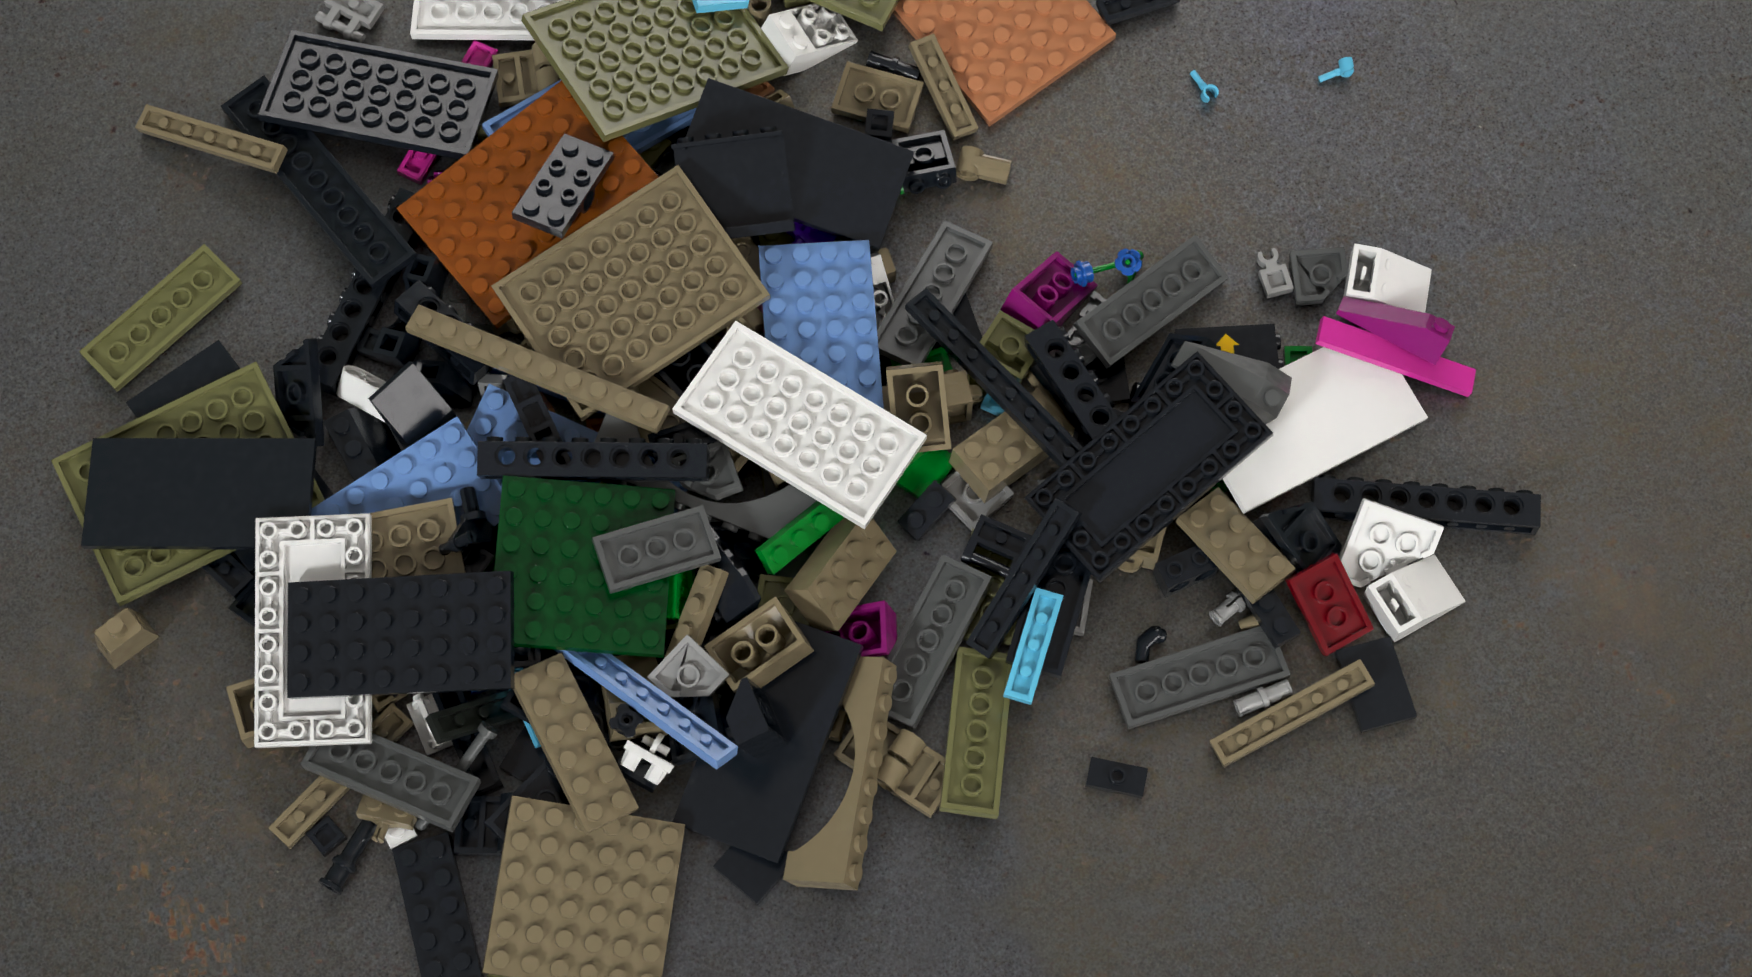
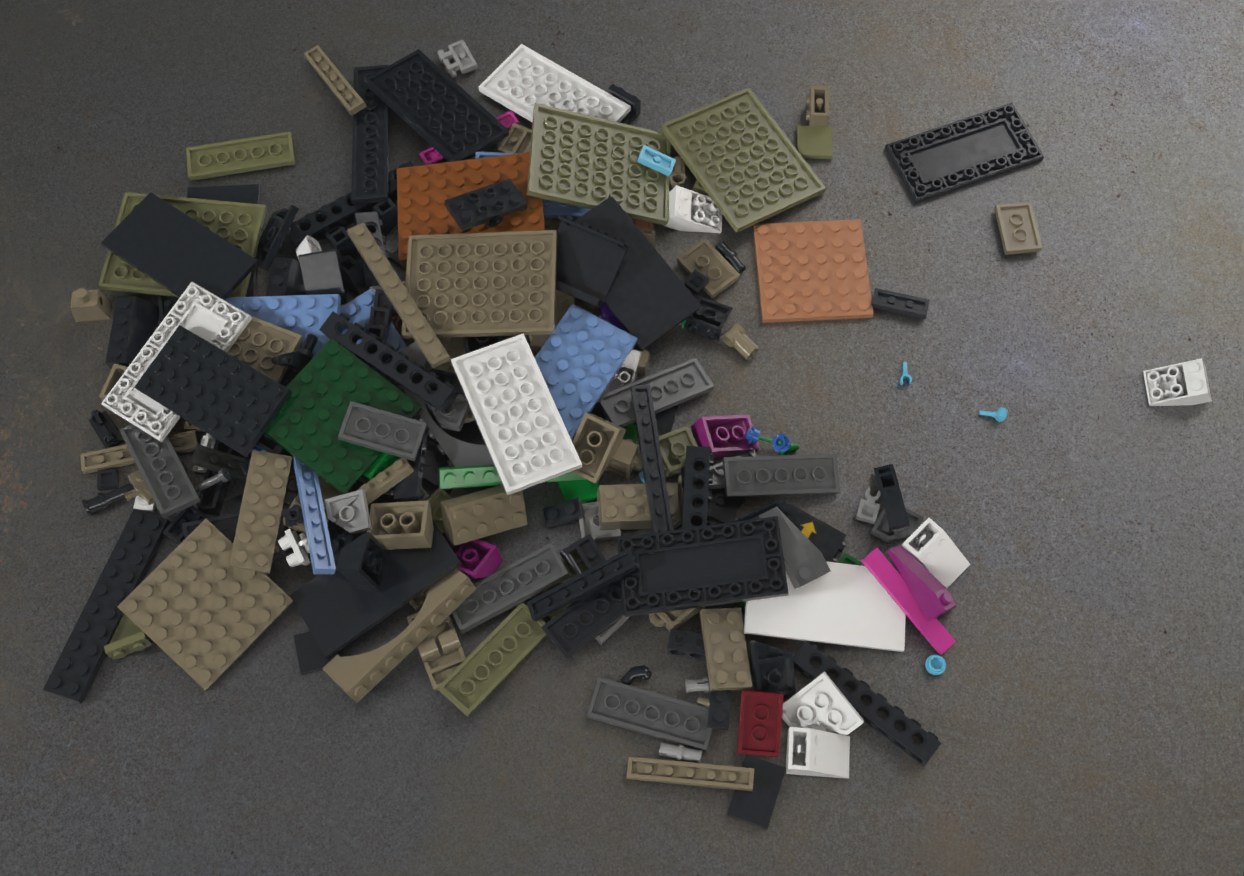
camera: 35 degrees right, 5 degrees down
dark tan plate [908,34,979,141] -> none
medium azure plate [1003,588,1064,705] -> none
black plate [1085,757,1148,798] -> none
none -> black hinge [89,410,123,449]
none -> black slope [105,296,159,370]
none -> black slope [874,464,910,531]
none -> medium azure plate [925,655,946,675]

